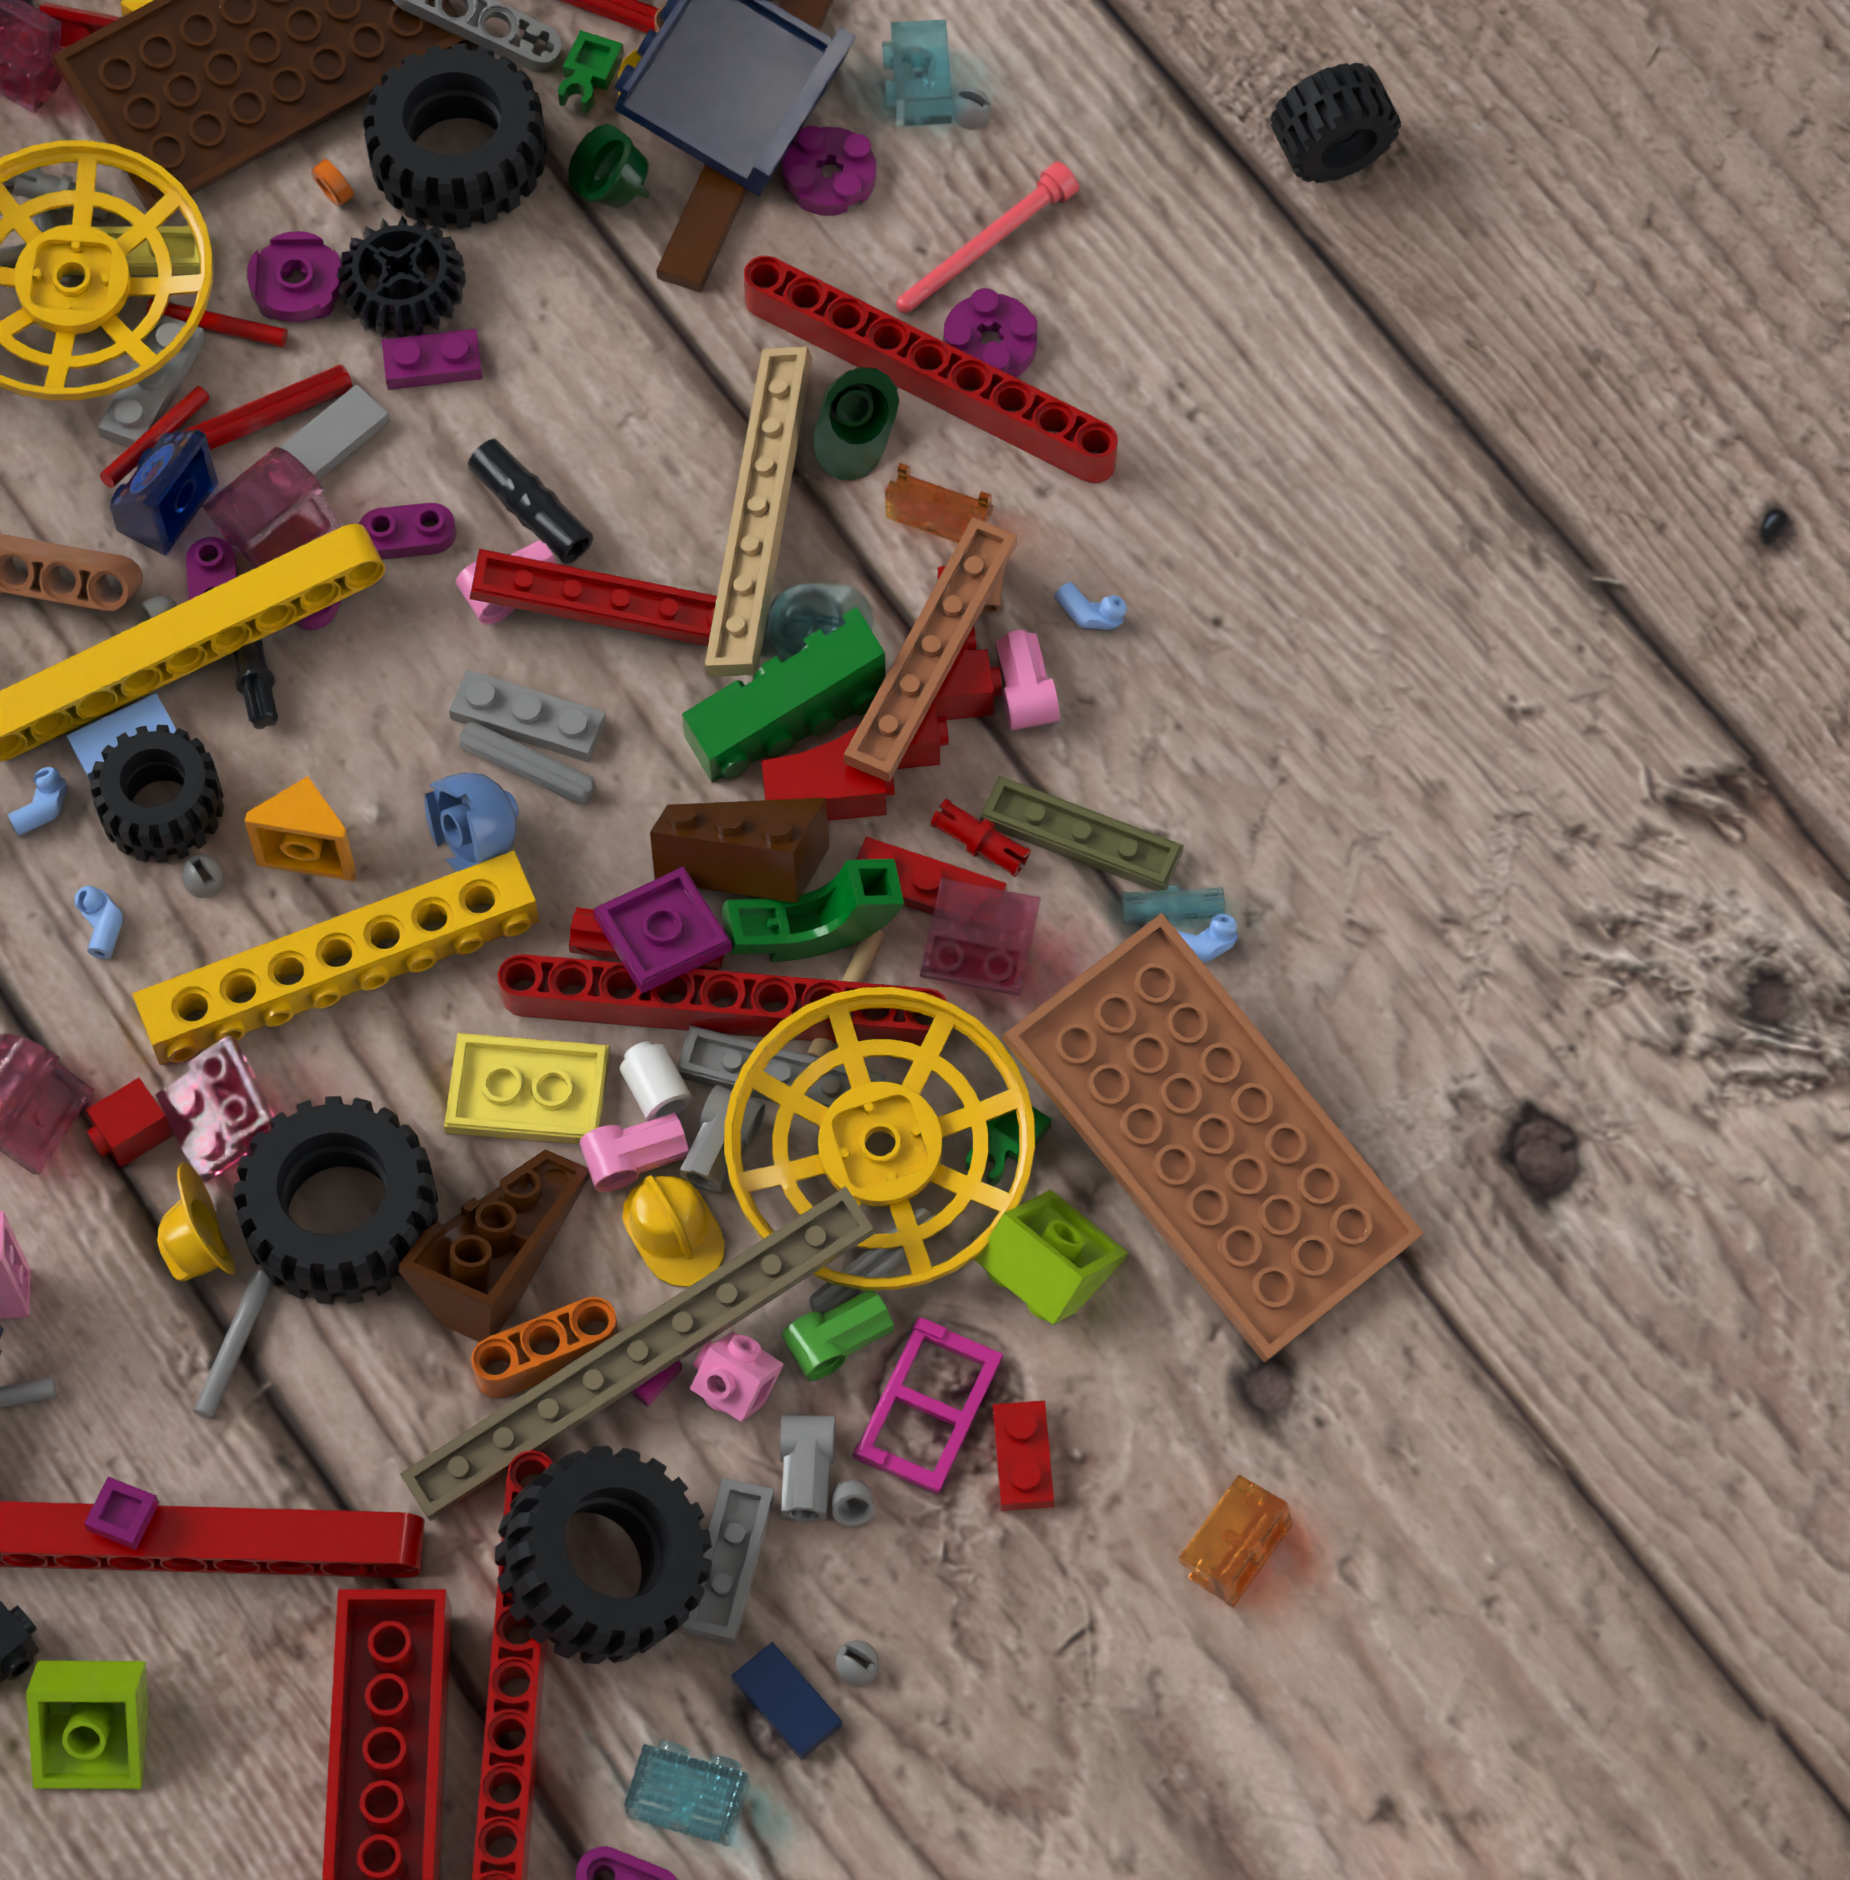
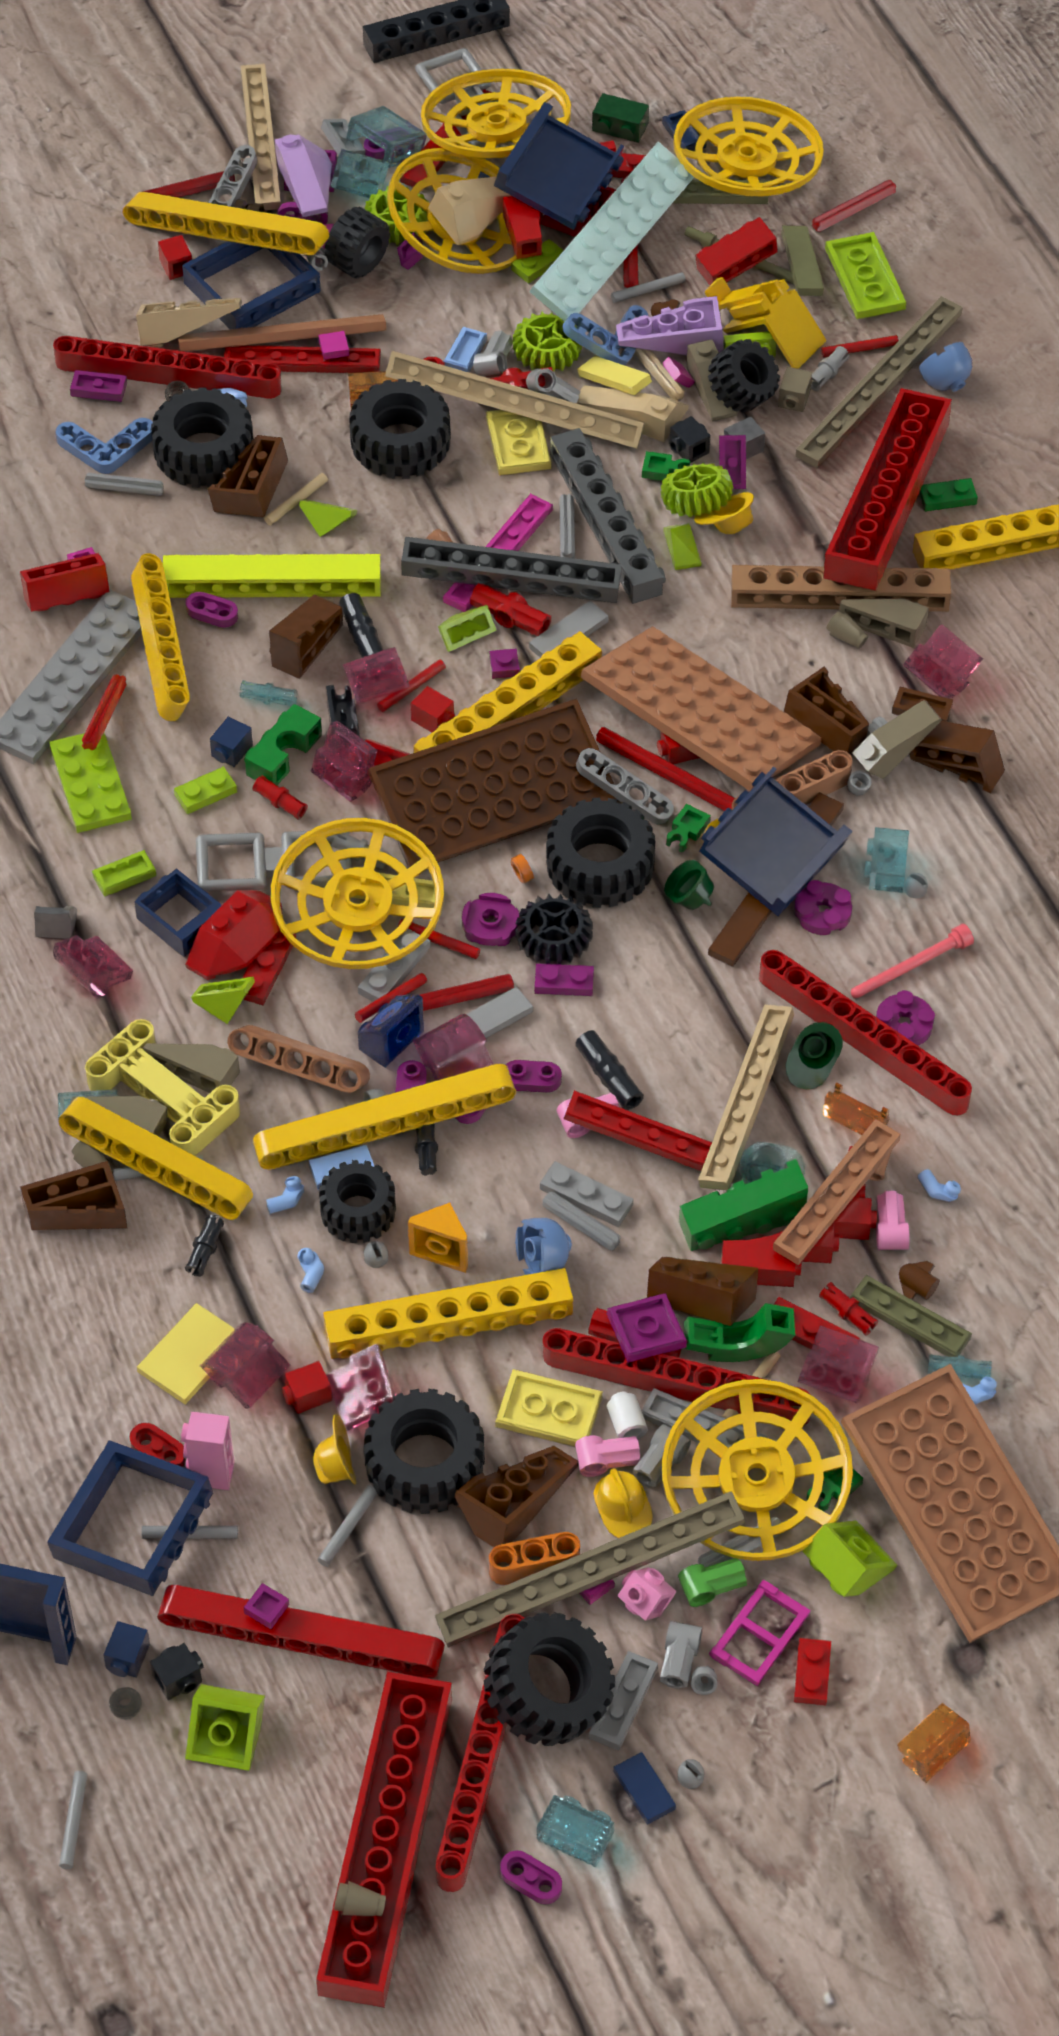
camera: 10 degrees right, 10 degrees down
none -> reddish brown piece [899,1261,940,1300]

